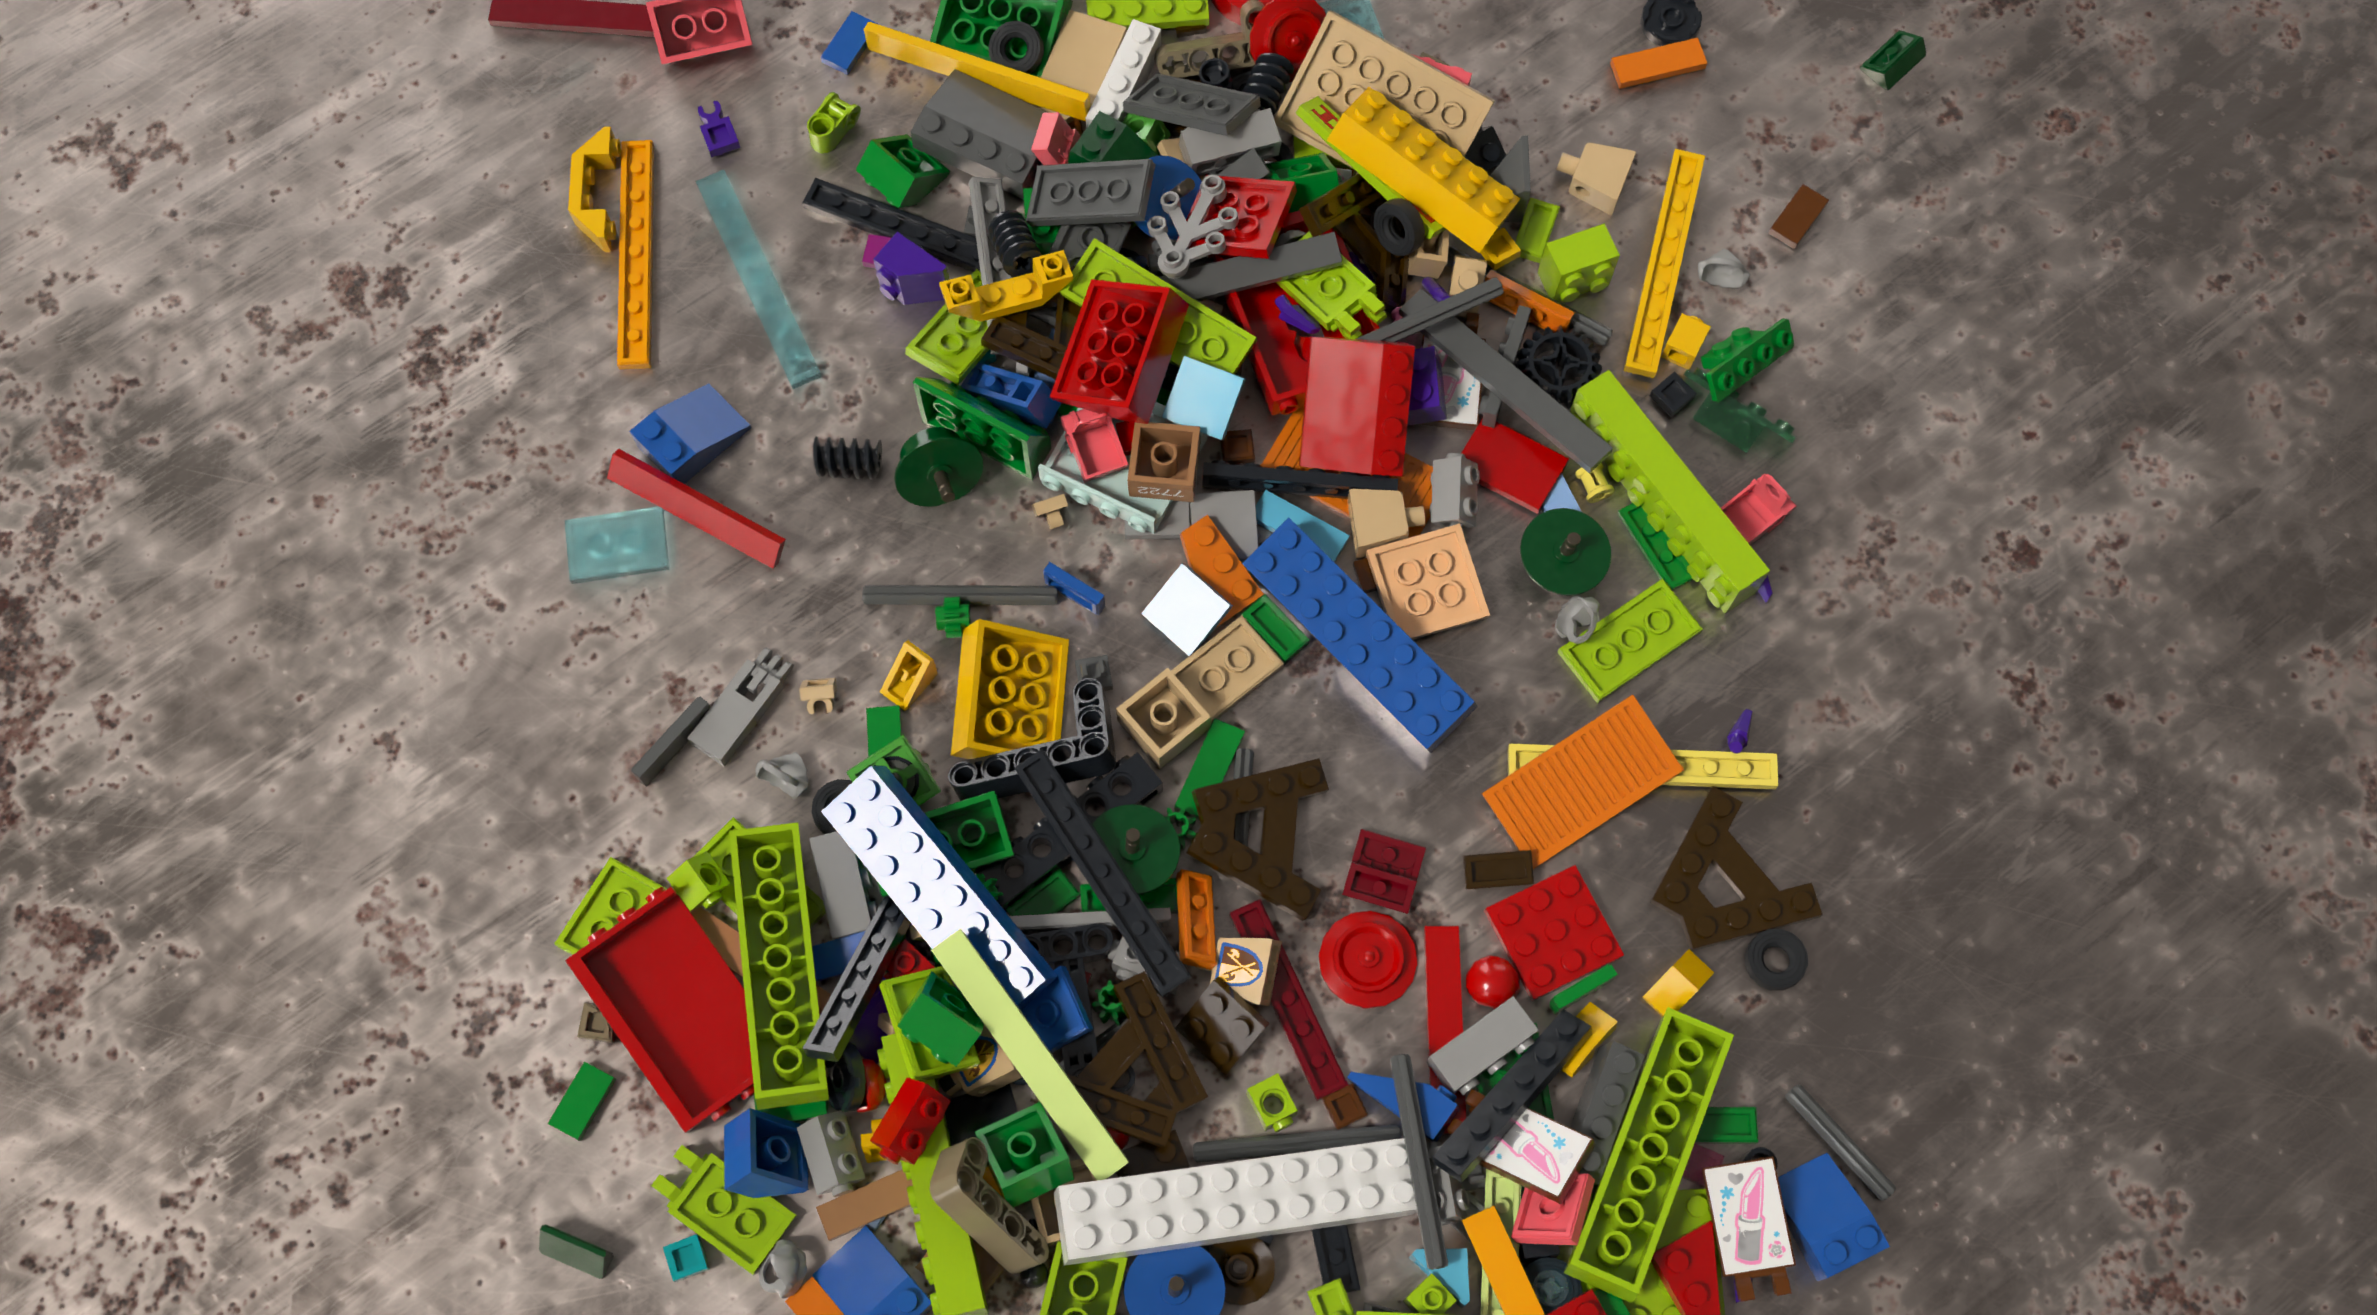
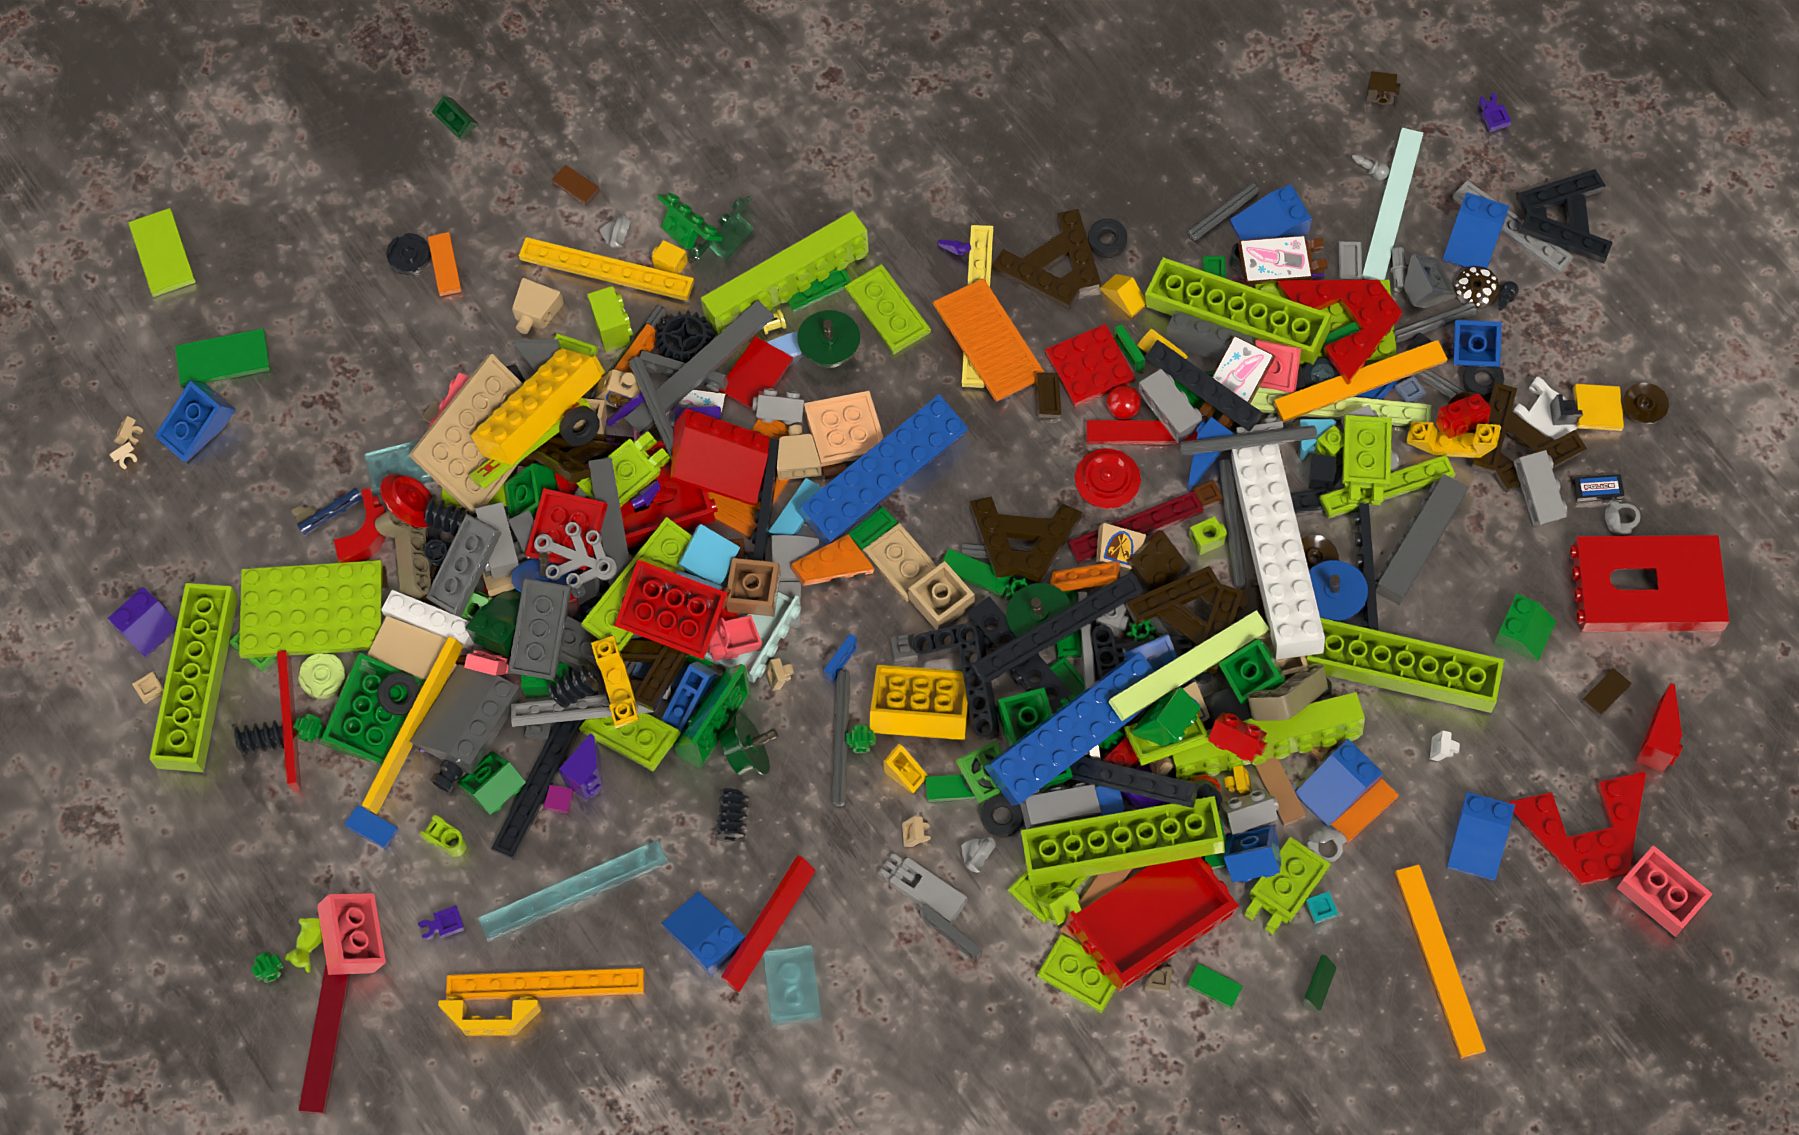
camera: 85 degrees left, 5 degrees down
tile [1141,563,1233,656] -> none
dark red slope [1342,829,1426,914] -> none
light grey piece [1555,595,1600,644] -> none
black plate [1649,371,1697,418] -> none
coral piece [1721,473,1797,545] -> none
none -> black wheel [430,760,463,793]
none -> black panel [1308,454,1336,491]

